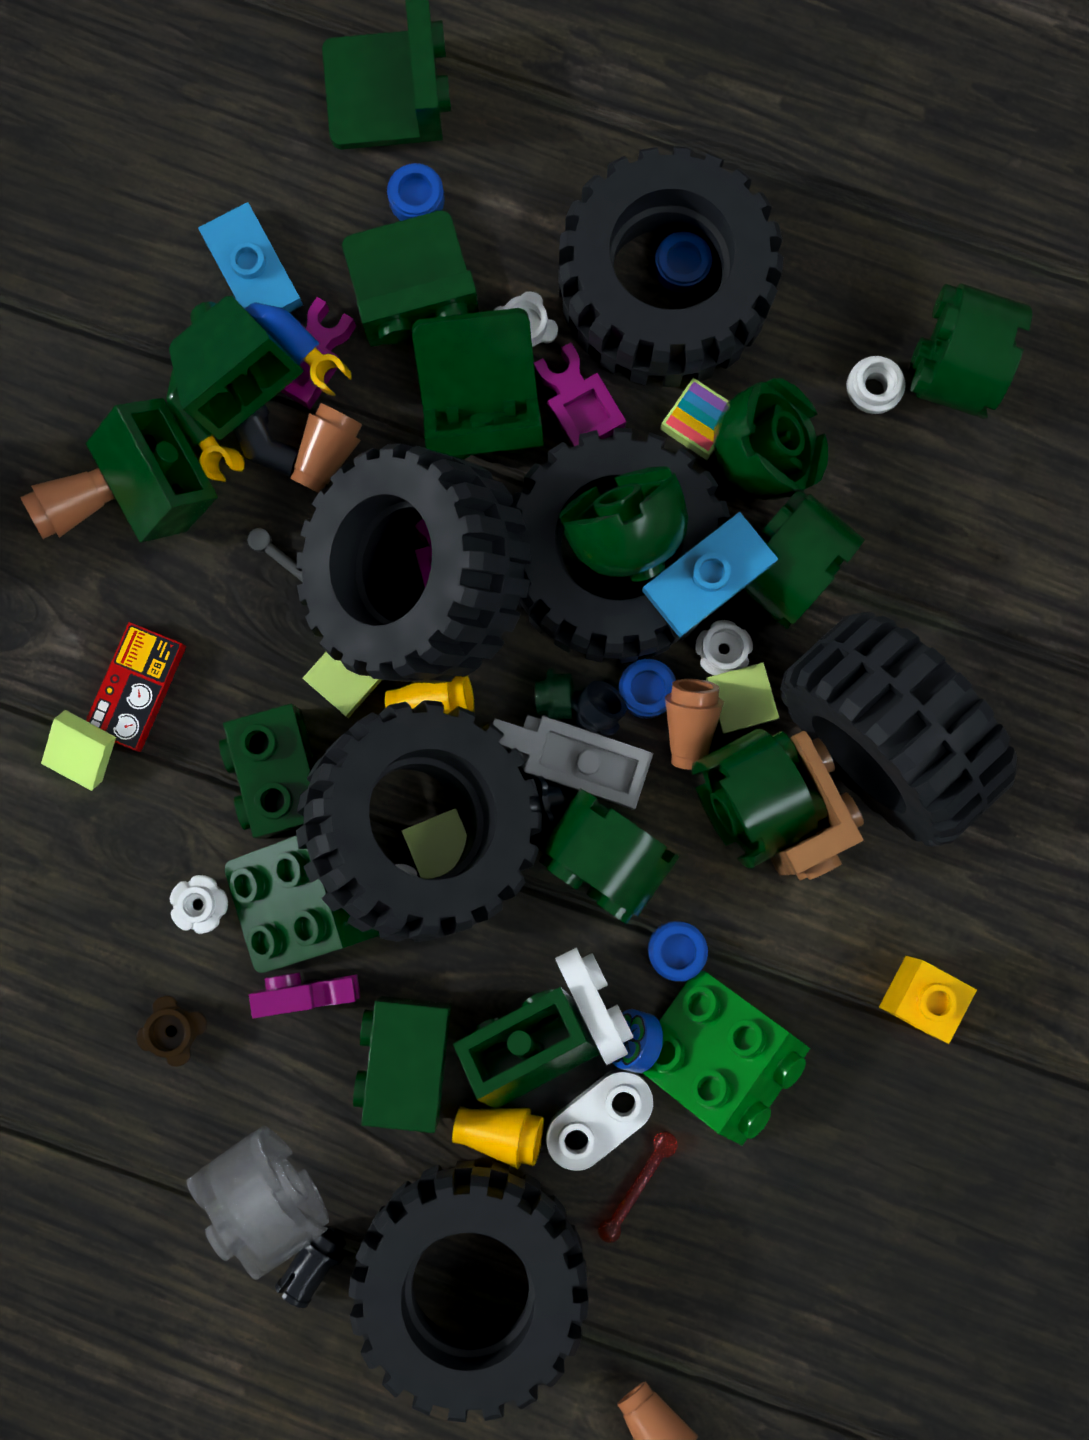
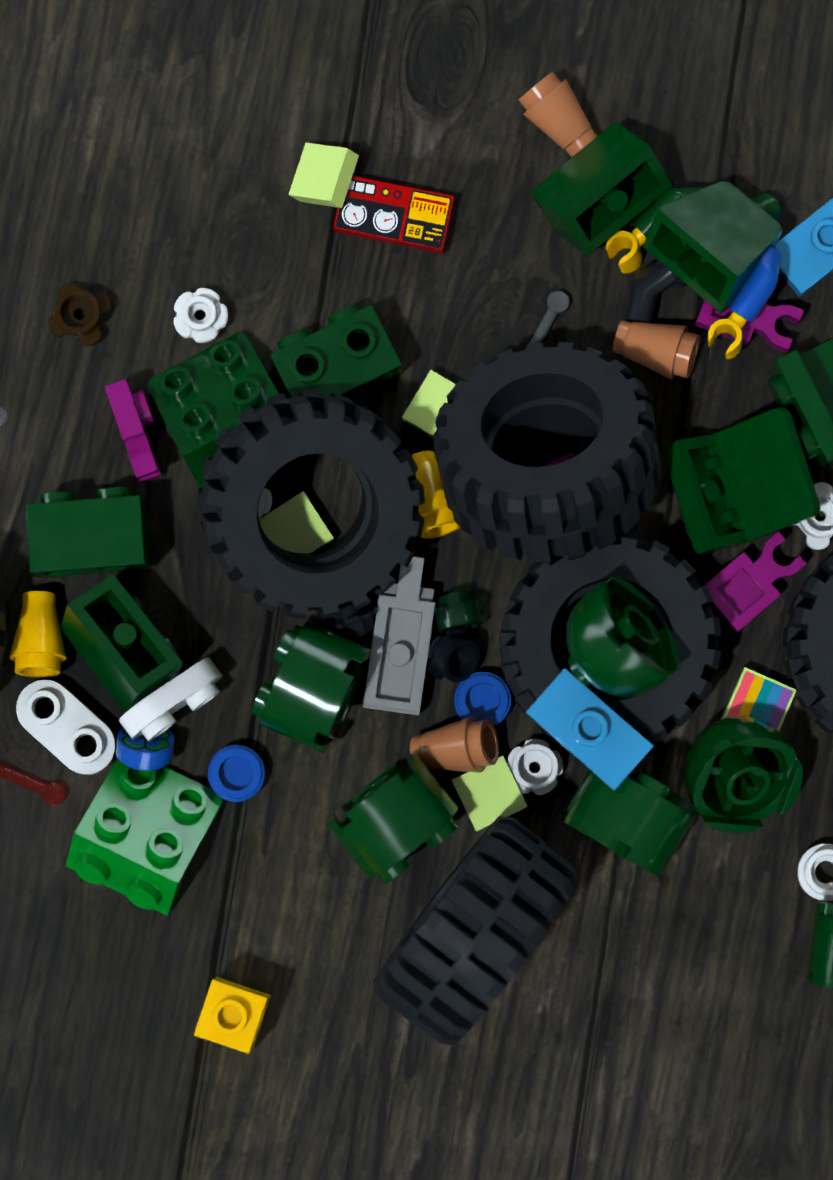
camera: 85 degrees right, 0 degrees up
medium nougat bracket [770,730,864,881] -> none

